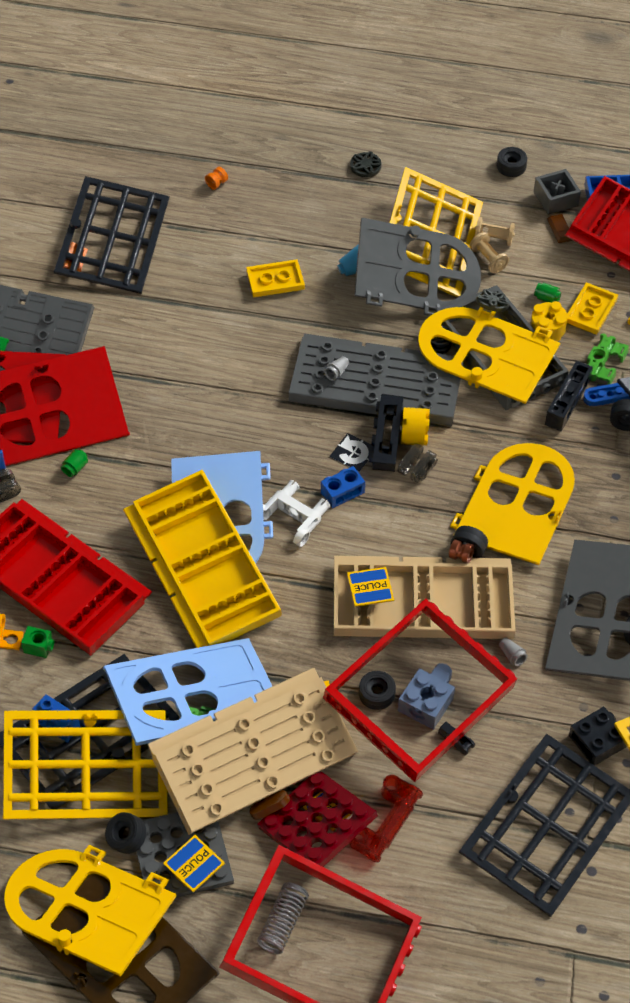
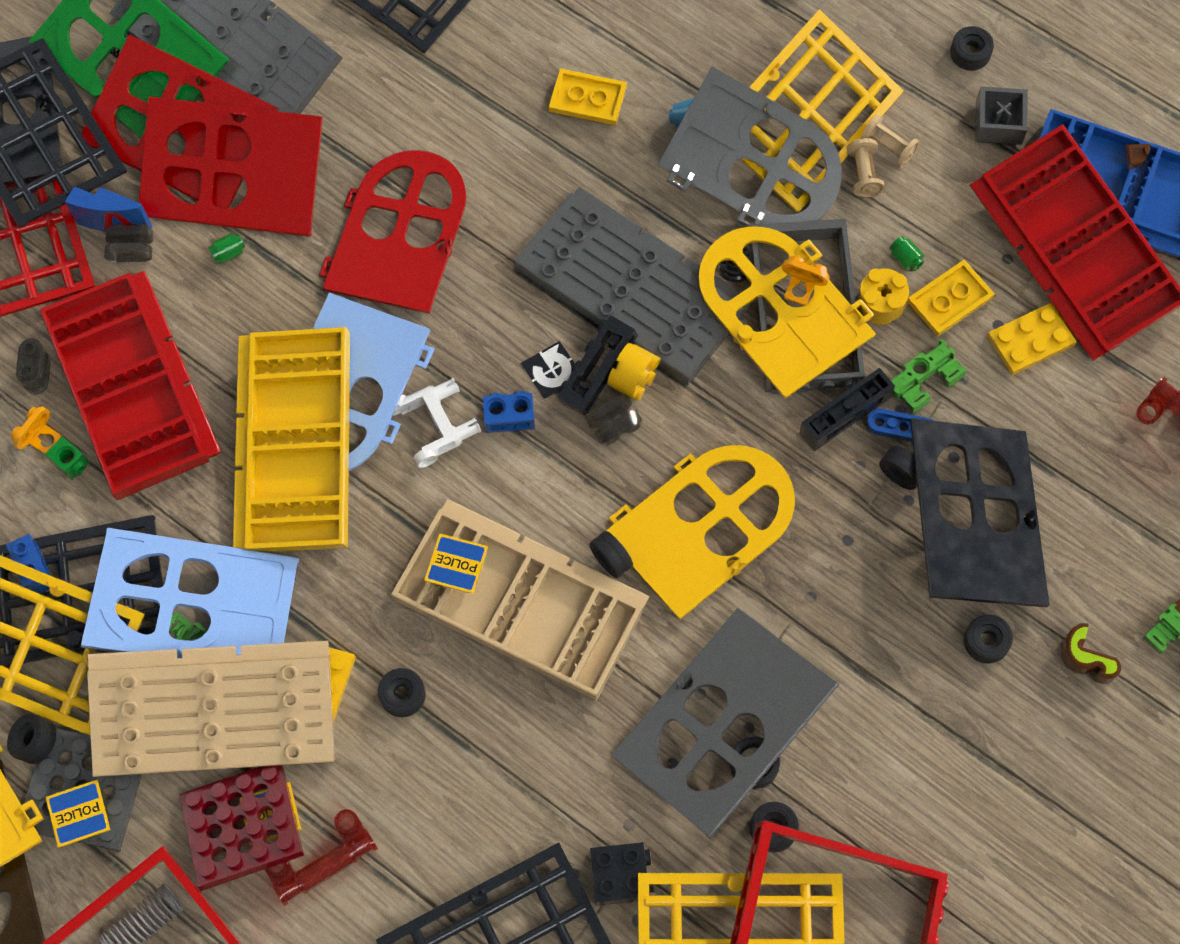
camera: 30 degrees right, 15 degrees up
reddish brown tile [249,790,290,820] -> none
red door [323,599,518,782] -> none
light grey cone [324,356,349,380] -> none
sand blue brick [398,663,455,730] -> none
black bar [438,721,475,755] -> none
copper wheel [449,540,474,564] -> none
pearl dark grey wheel [476,289,510,312] -> none
light grey cone [499,638,528,666] -> none
reddish brown tile [547,214,573,243] -> none
none -> red door [319,150,467,314]
none -> light orange bracket [781,256,830,306]

